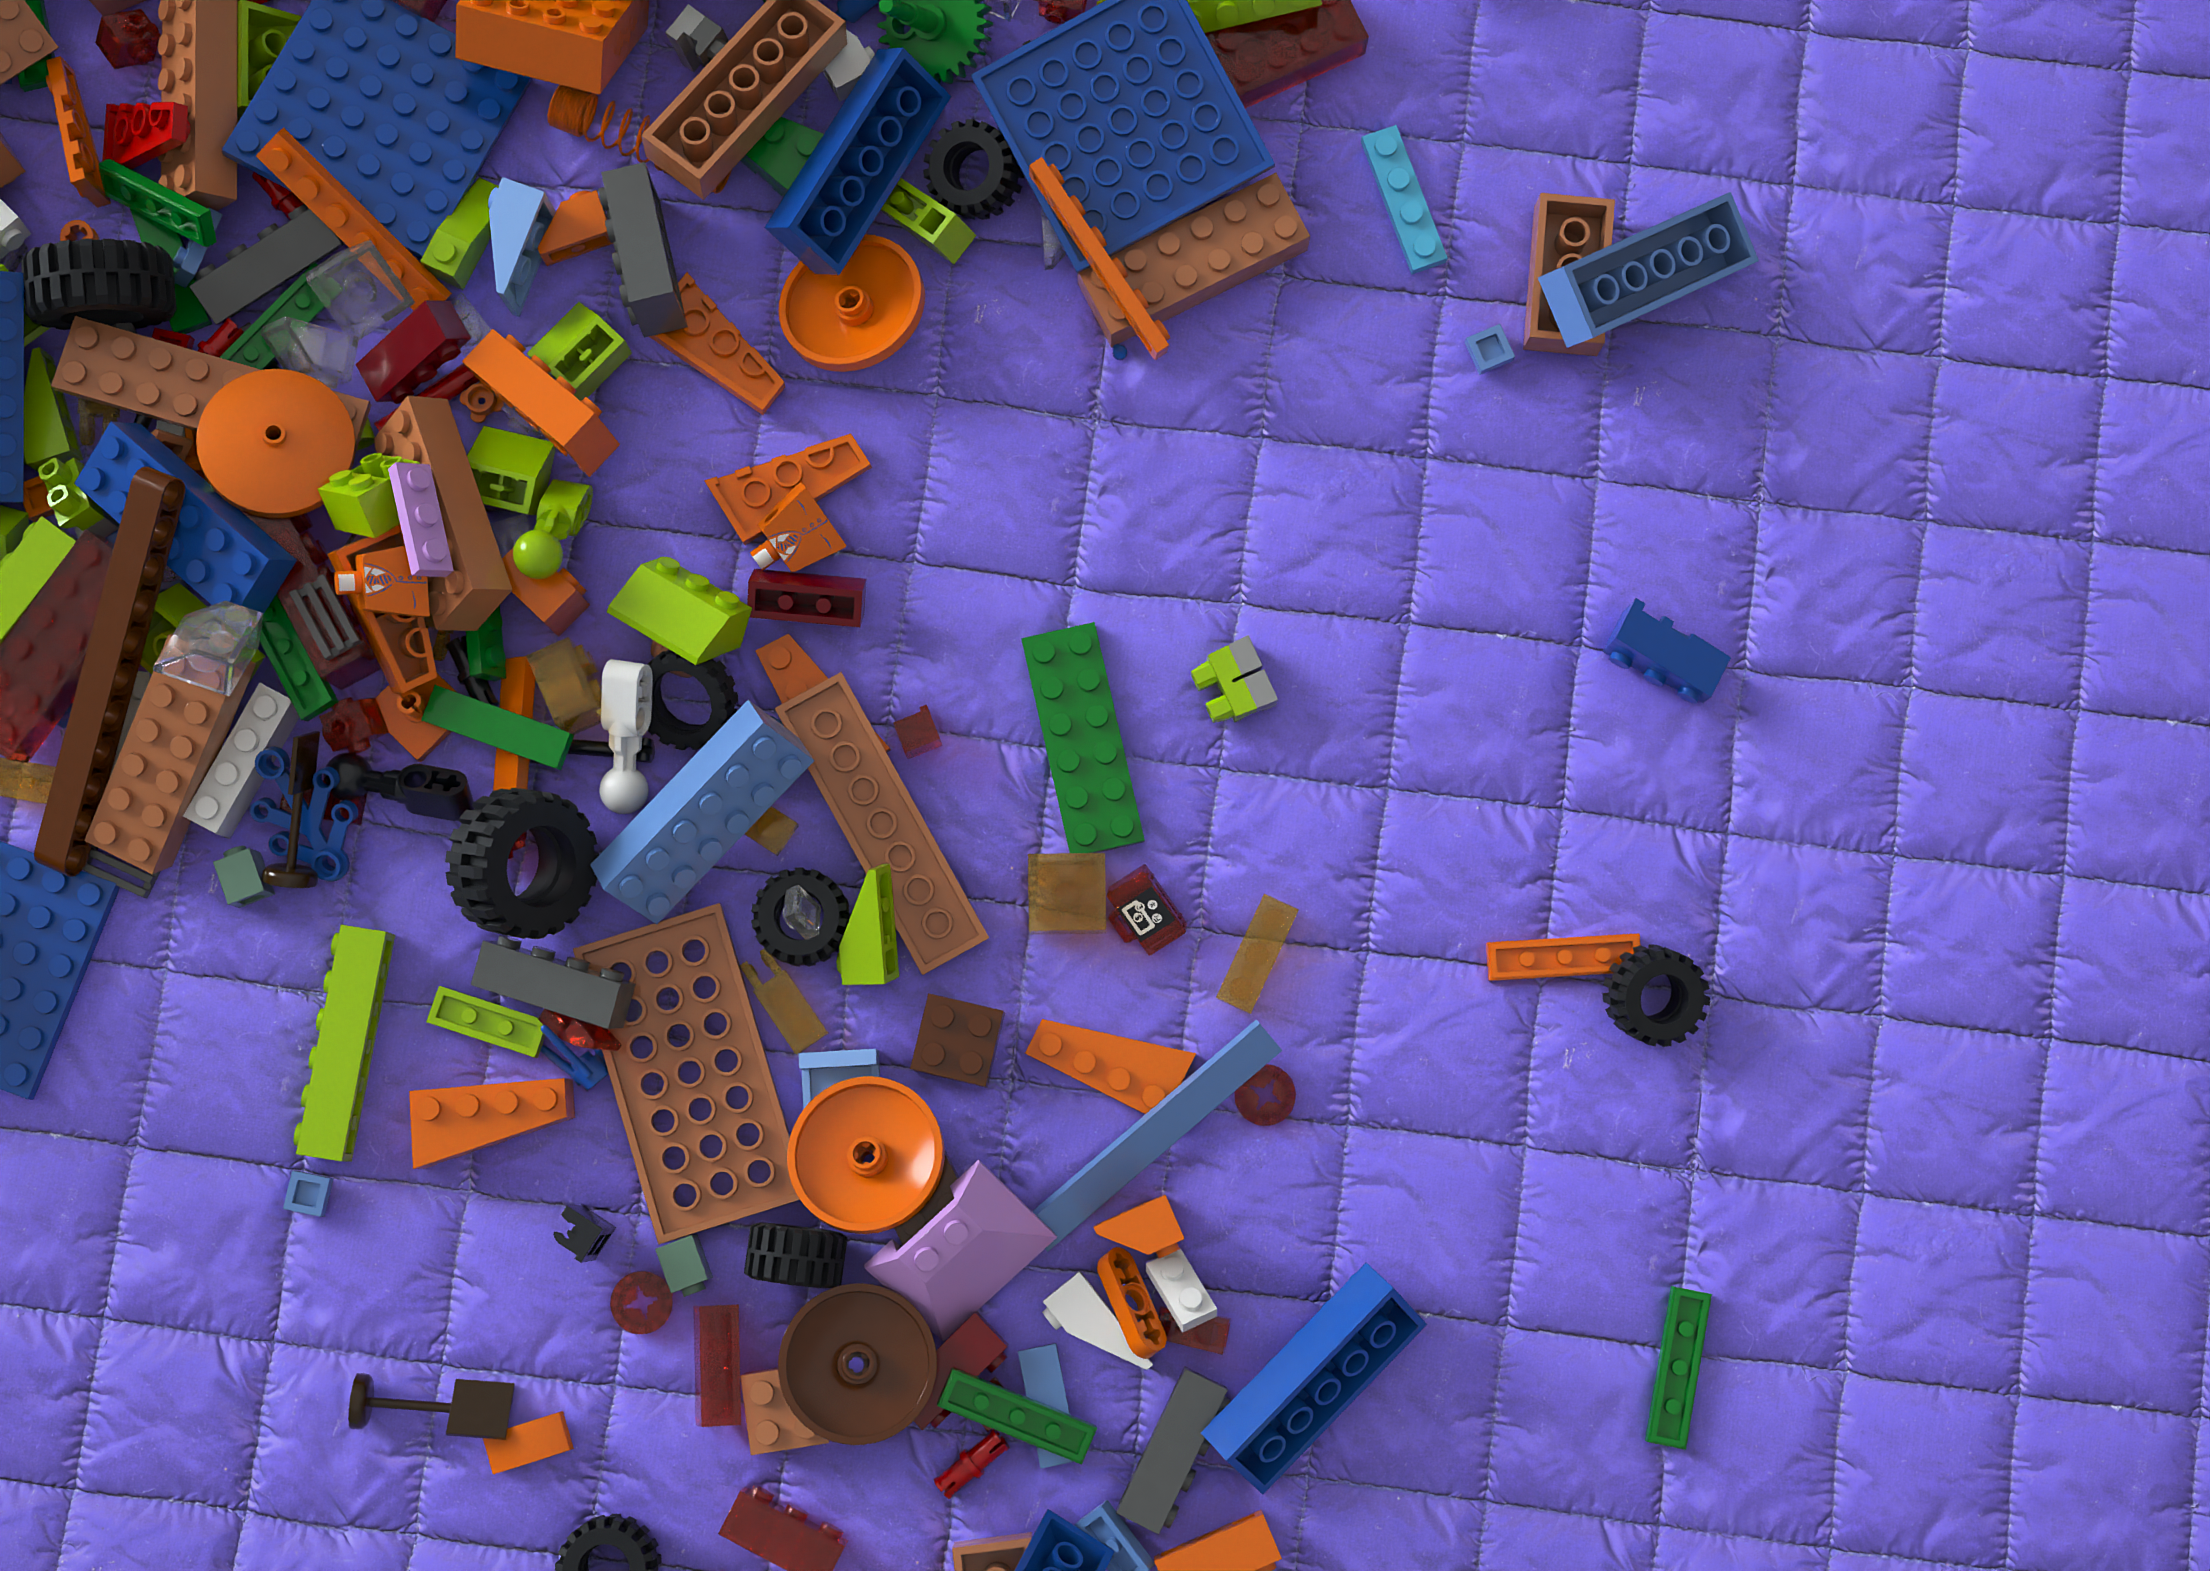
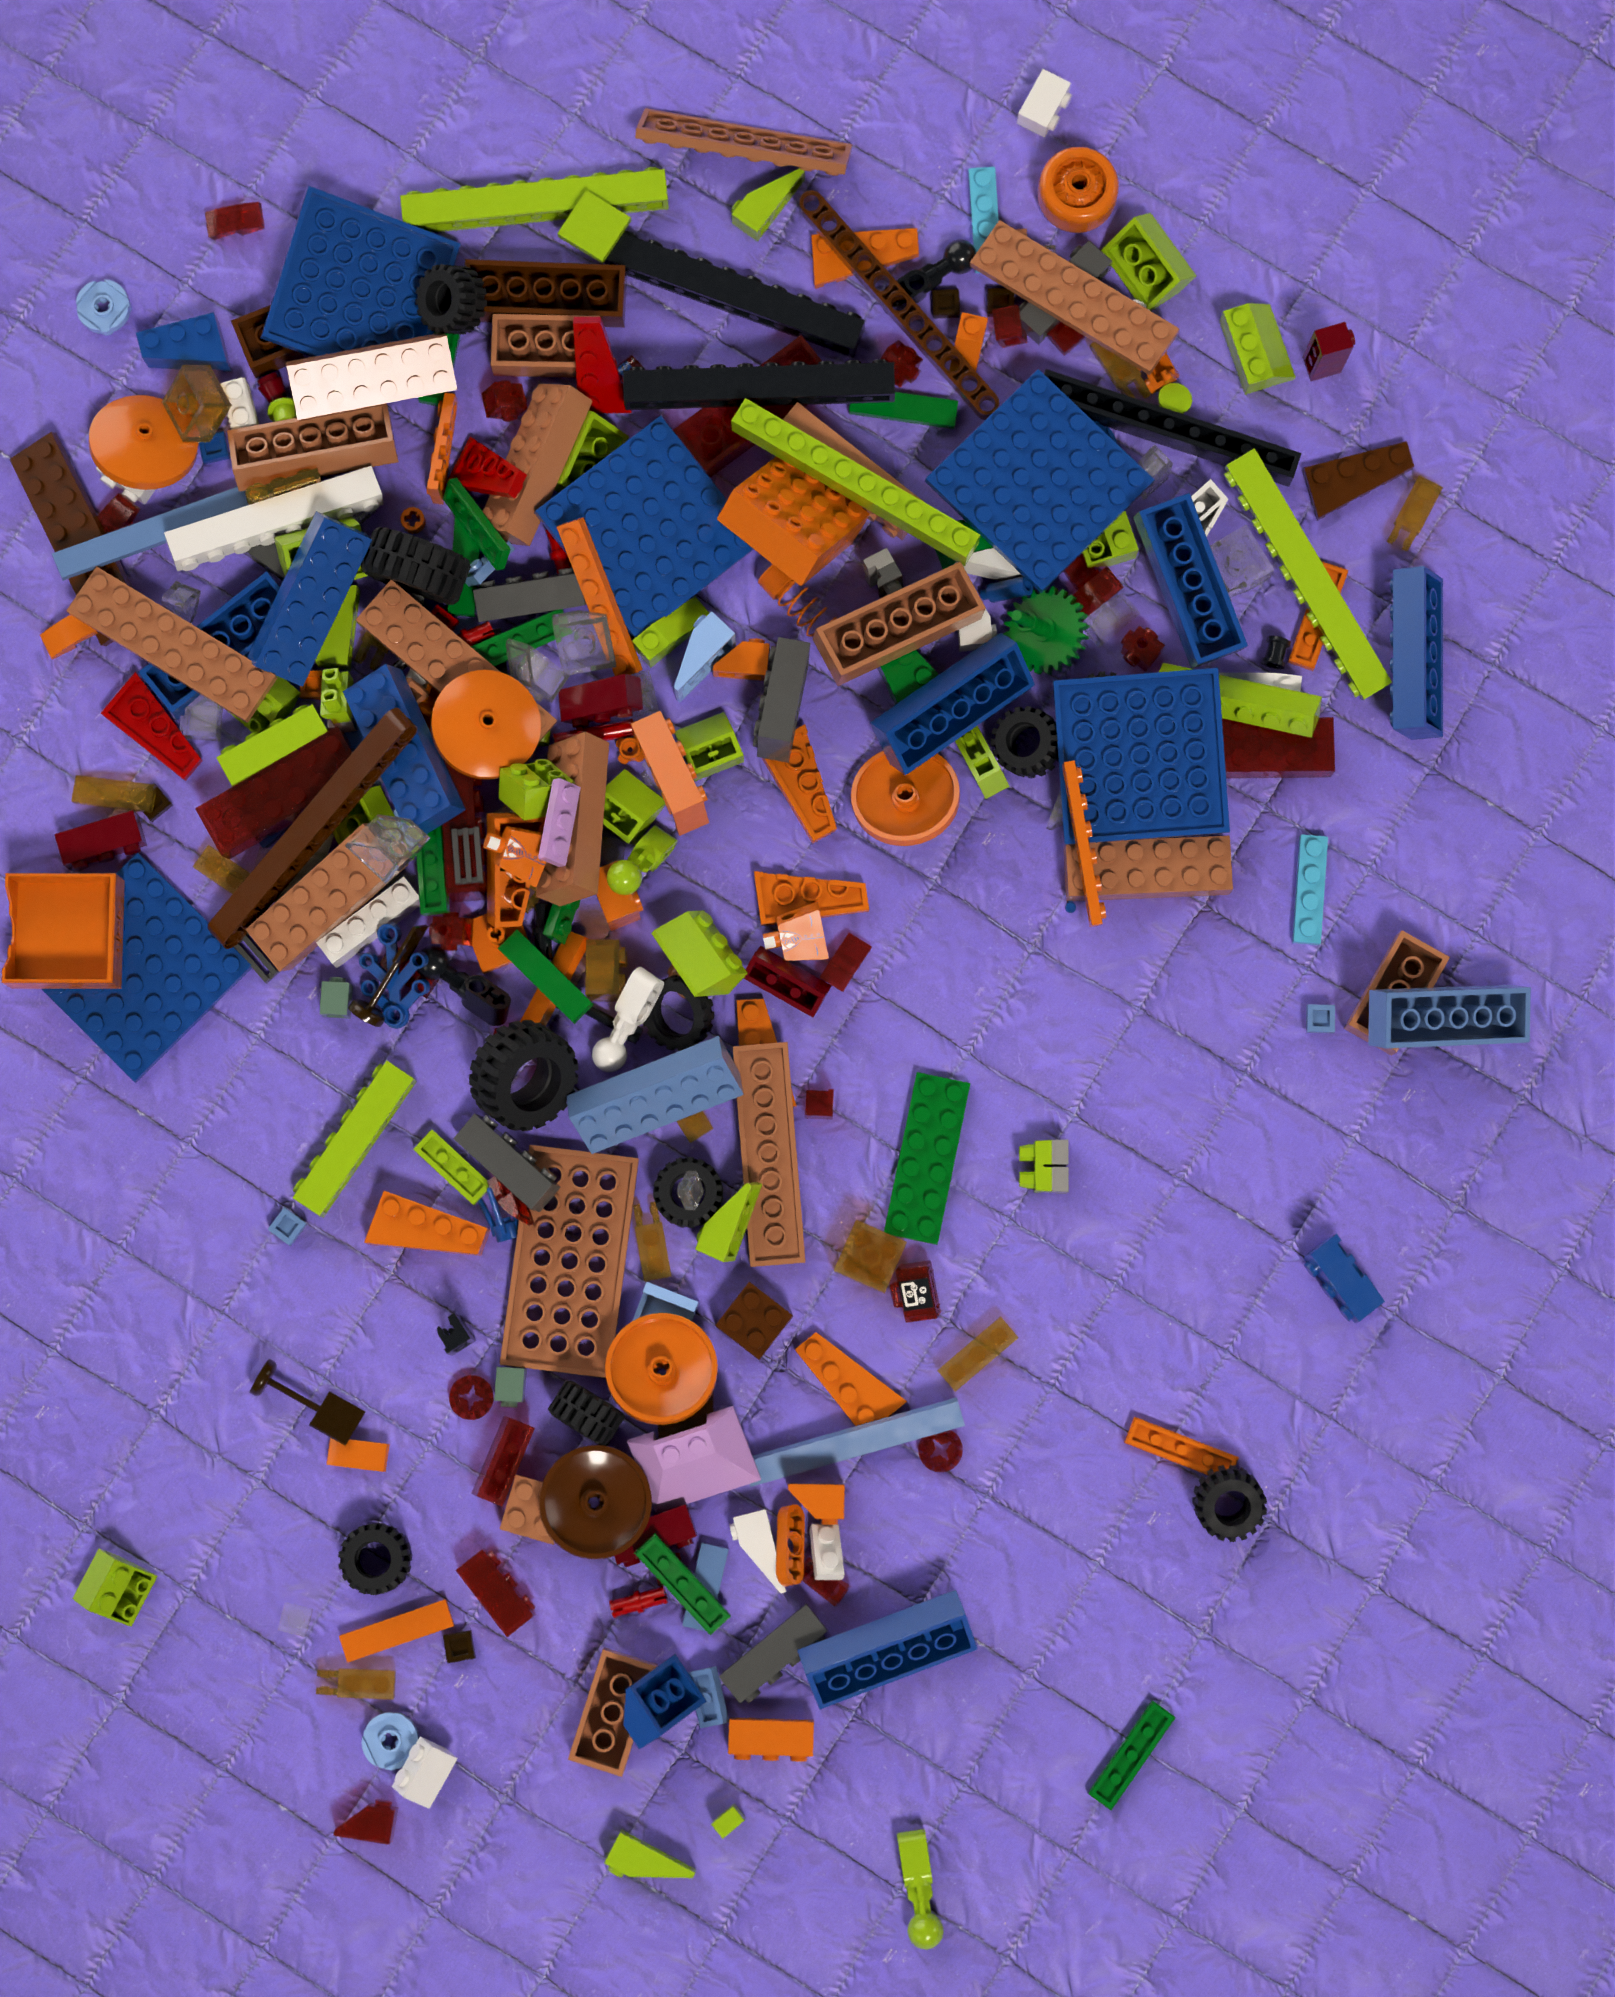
camera: 25 degrees right, 0 degrees up
none -> clear red slope [820,933,872,992]

